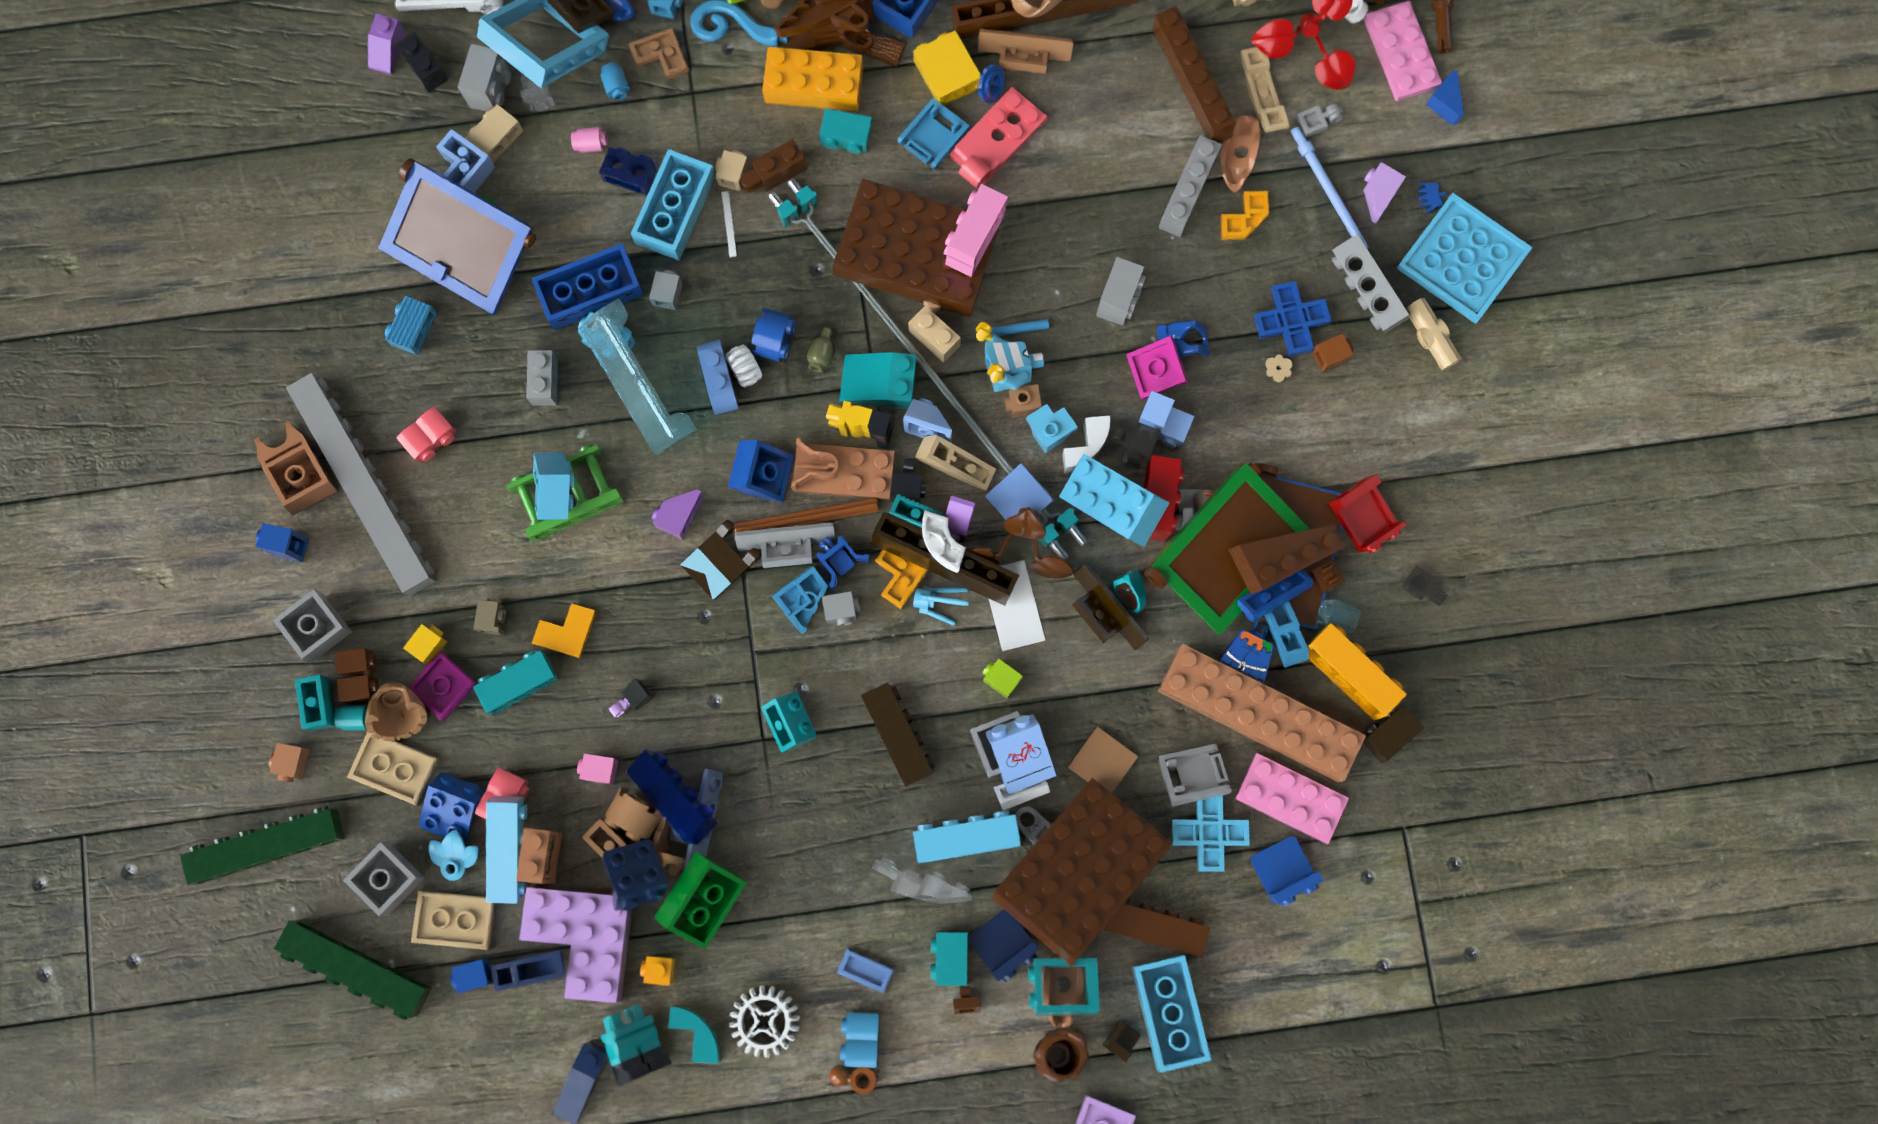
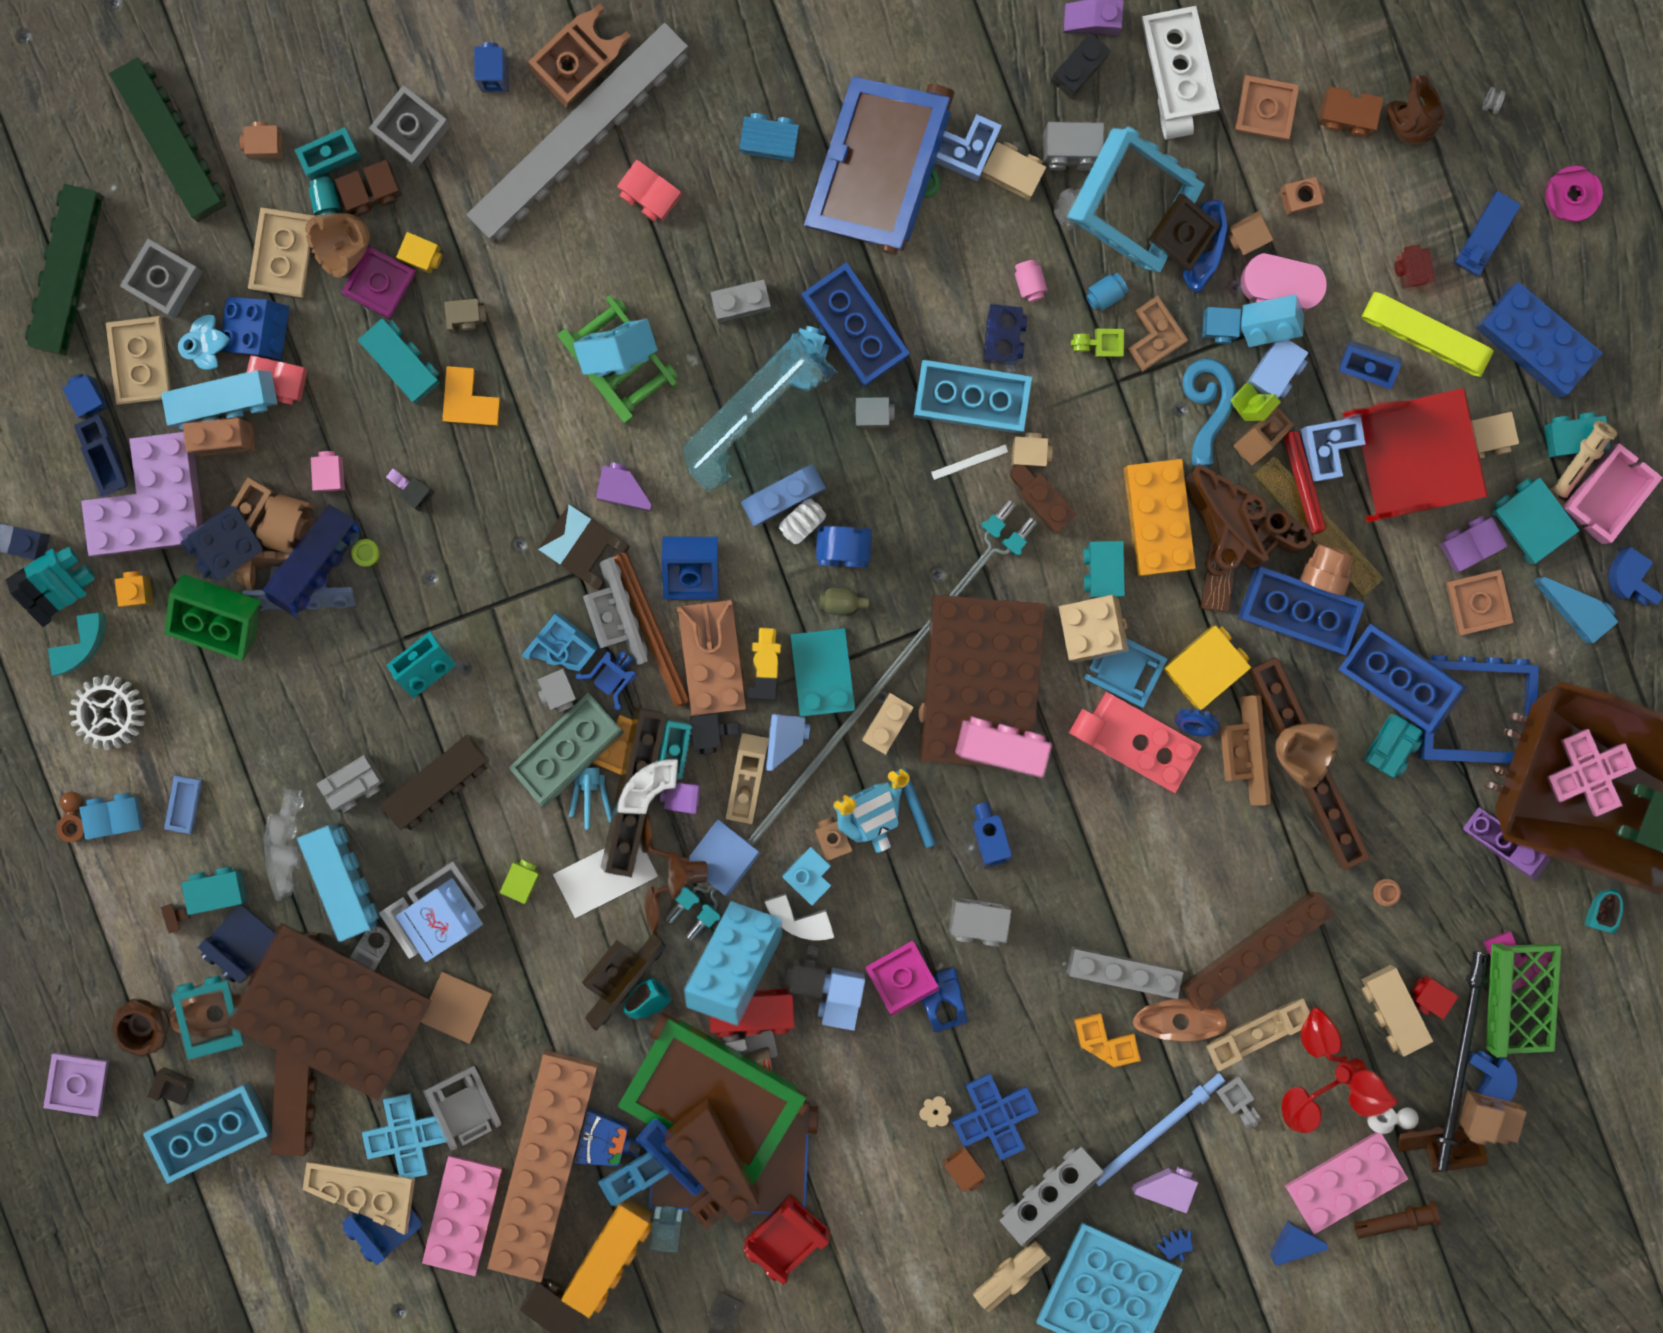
camera: 80 degrees right, 10 degrees up
none -> tan wing [303,1161,415,1235]
none -> light grey brick [317,754,384,813]
none -> lime tile [351,539,380,567]
none -> sand green tile [509,693,624,808]
none -> blue torso [972,802,1012,869]
none -> tan brick [1059,595,1129,663]
none -> lime plate [1071,328,1124,357]

